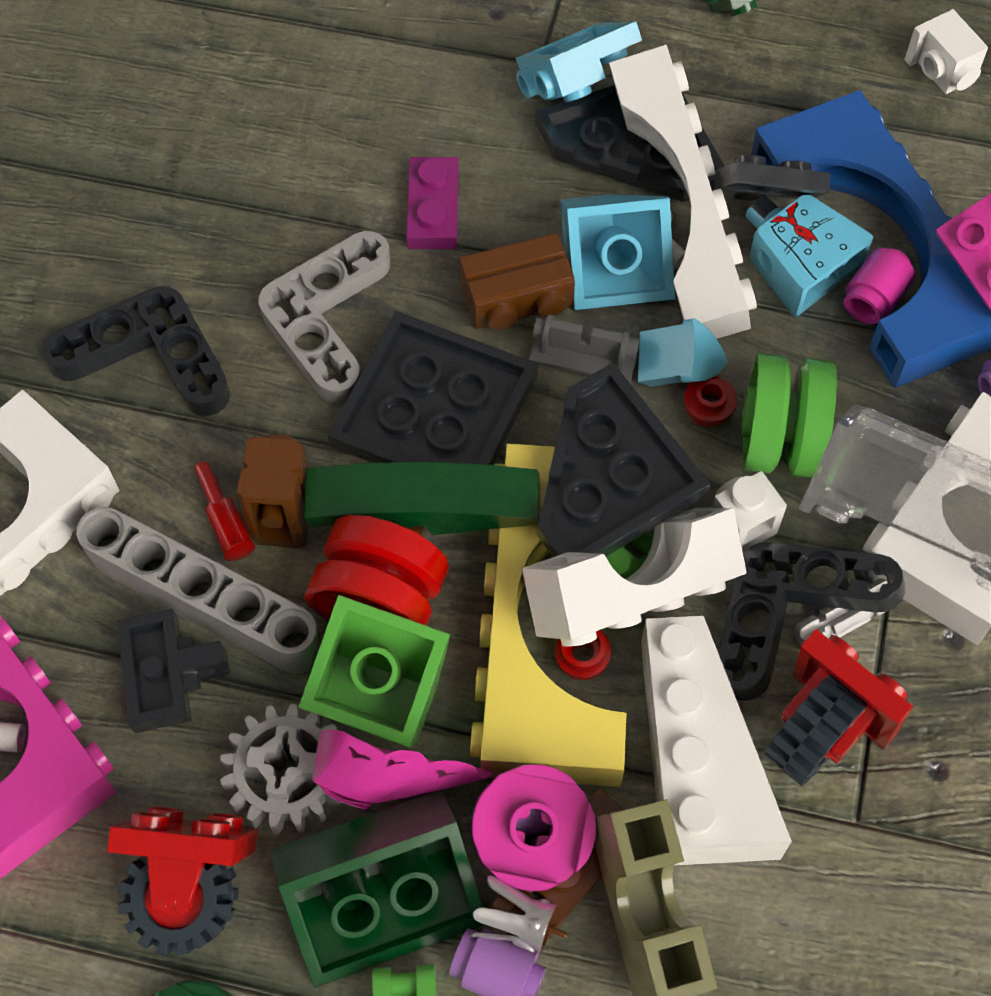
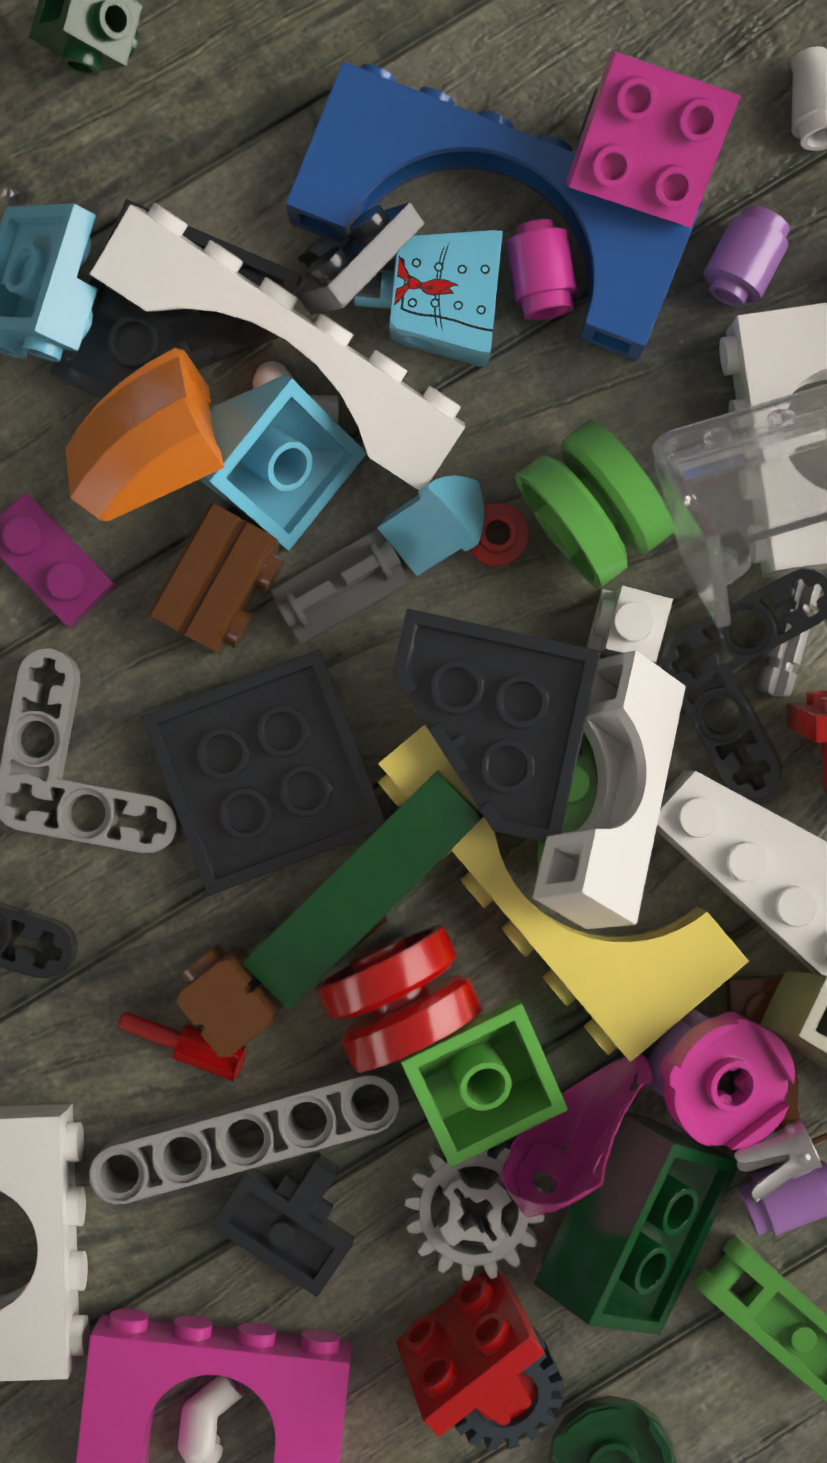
camera: 45 degrees left, 25 degrees up
none -> orange slope [65,348,224,521]

